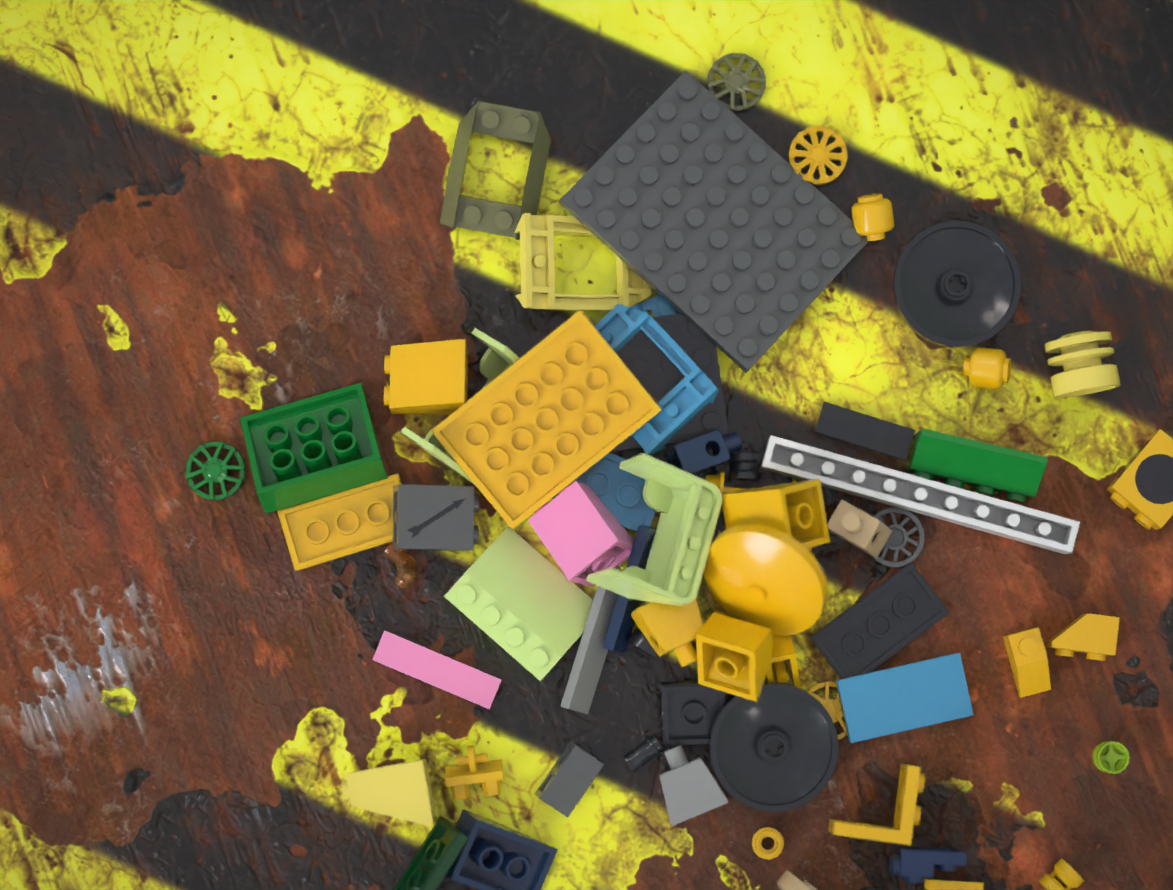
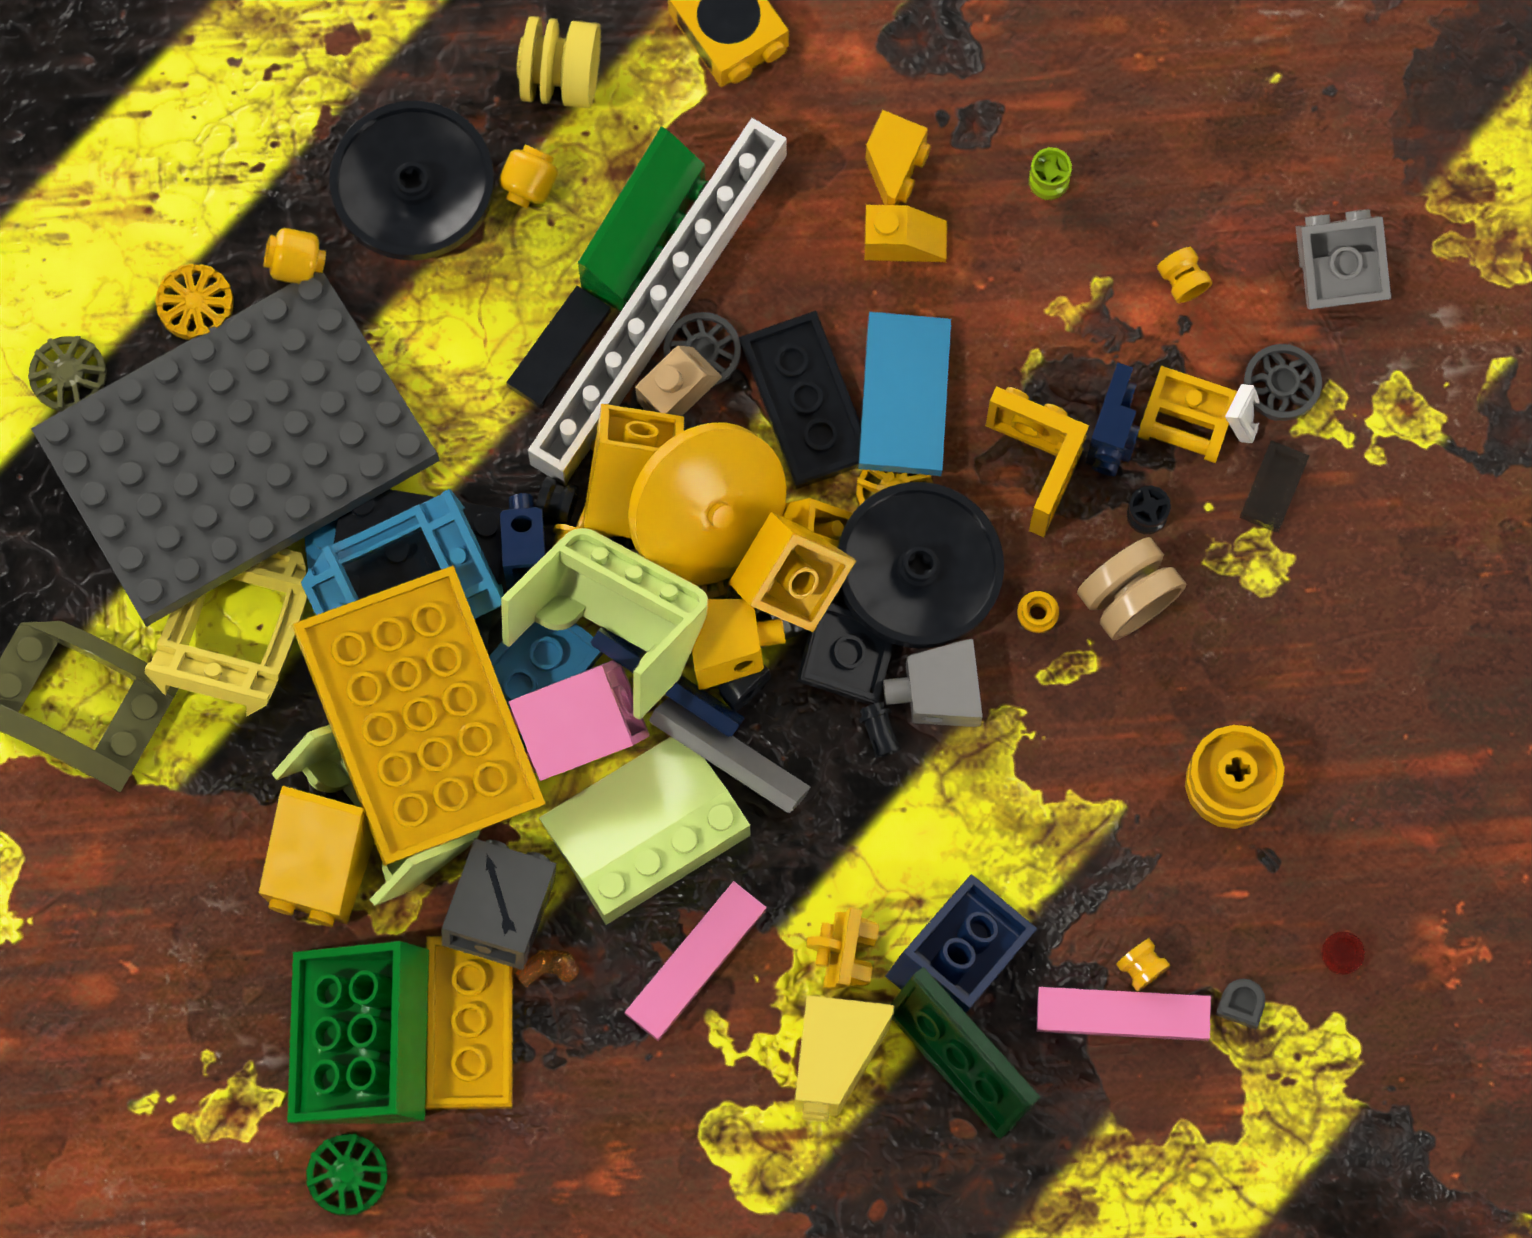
camera: 75 degrees left, 10 degrees down
dark grey hinge [535,741,604,818] -> none

